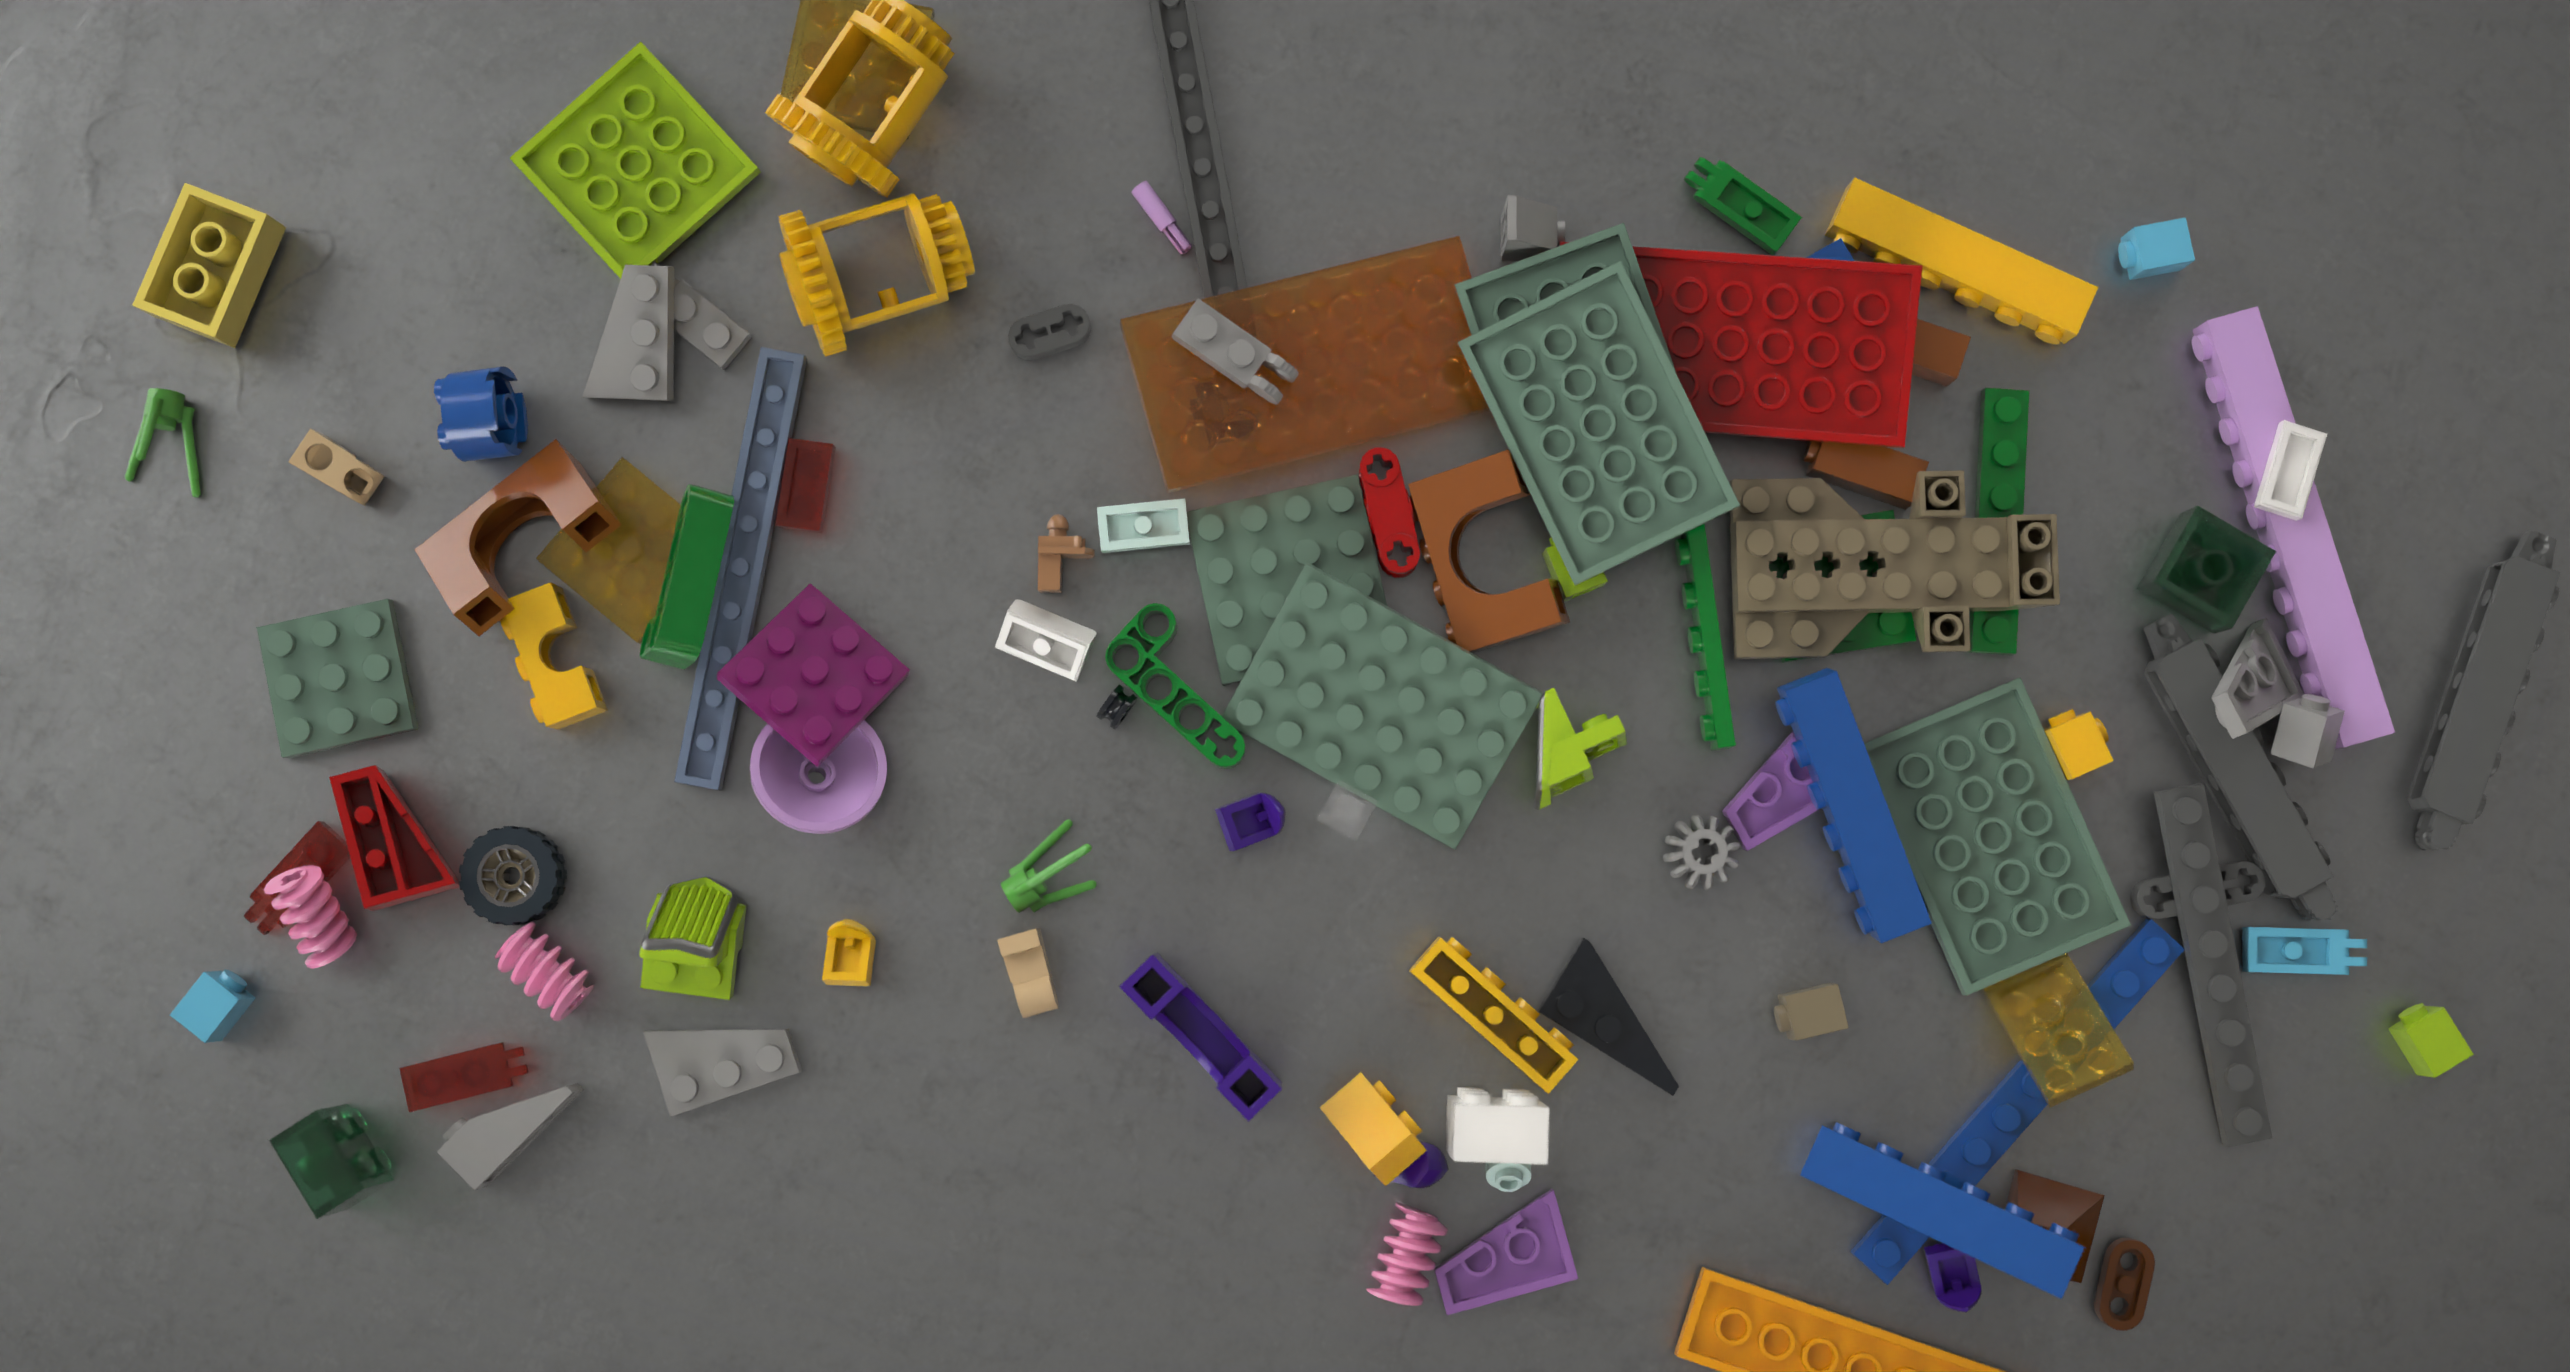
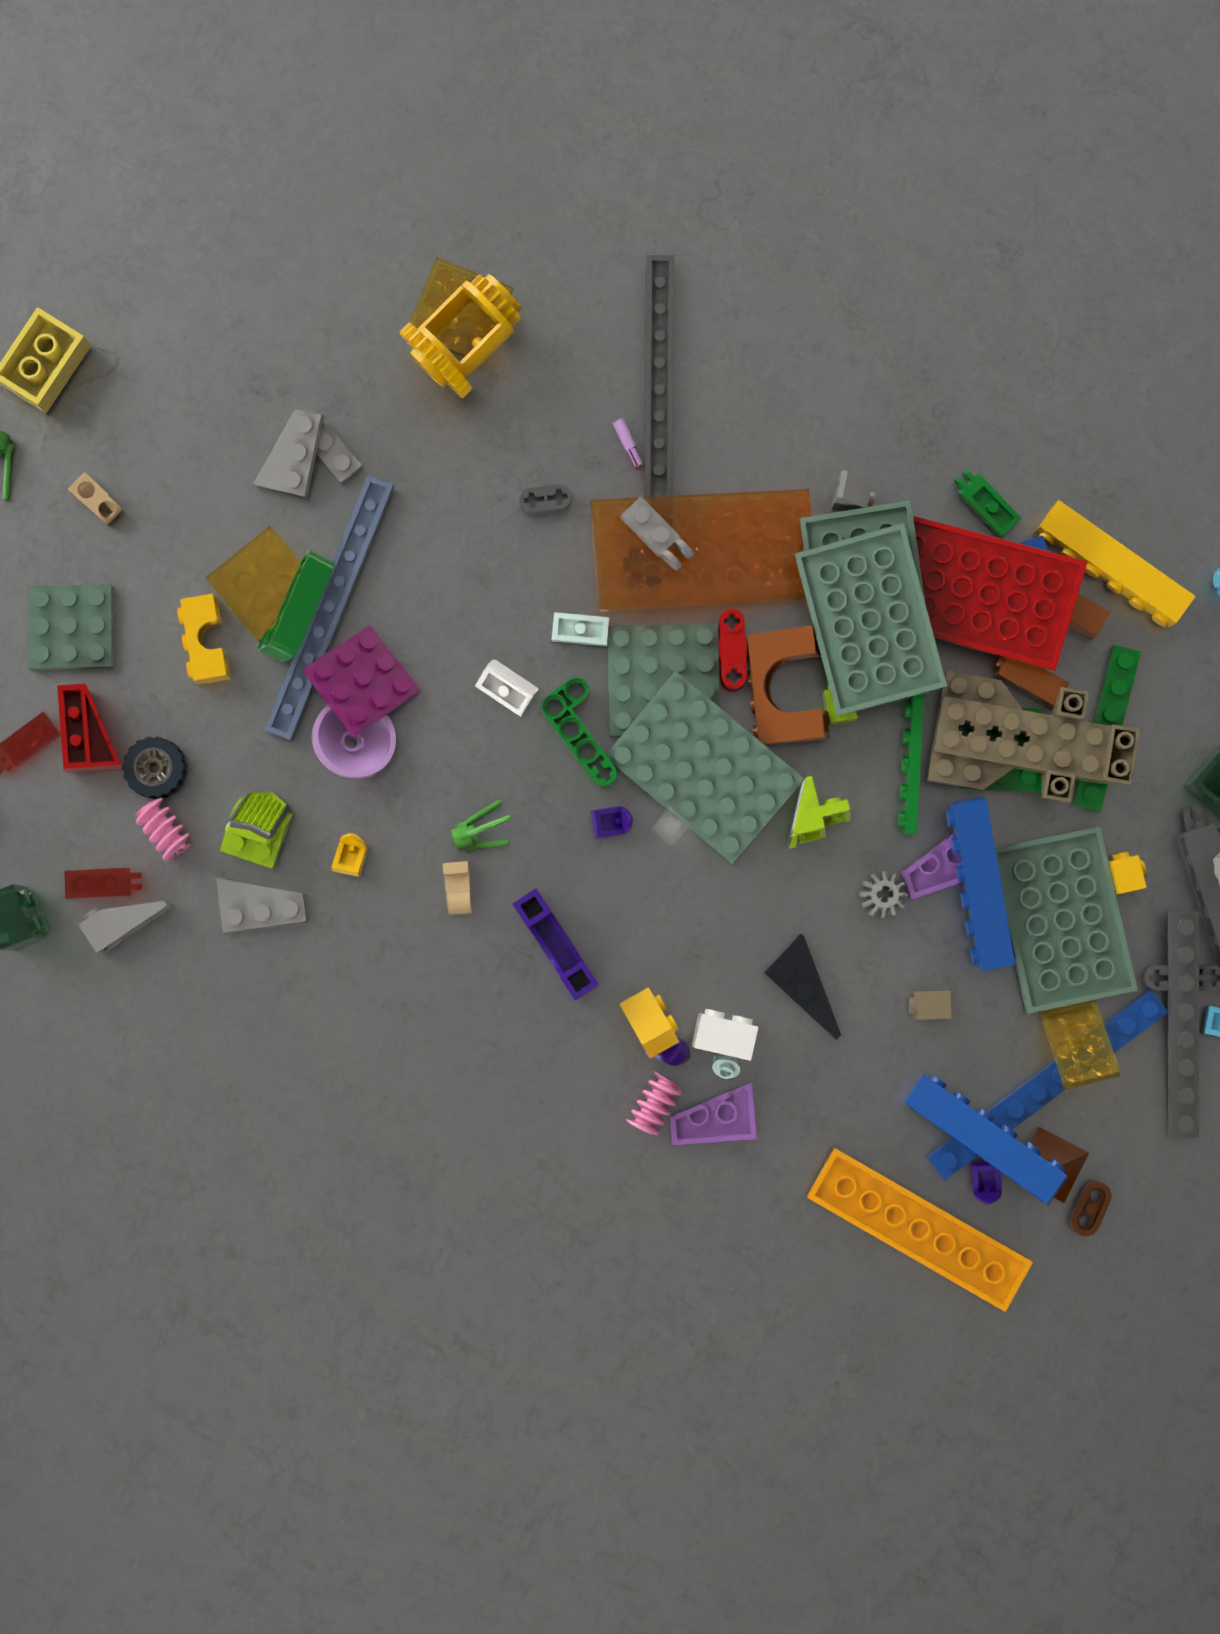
camera: 10 degrees right, 0 degrees up
bright pink piece [264,865,357,969] -> none
dark orange arch [414,439,622,636] -> none
blue brick [434,366,528,462] -> none
lime plate [510,41,761,279] -> none
clear red plate [776,438,836,533] -> none
yellow piece [778,193,975,357] -> none
medium nougat piece [1038,514,1095,593] -> none
black bush [1096,684,1138,730] -> none
yellow brick [1408,937,1579,1094] -> none

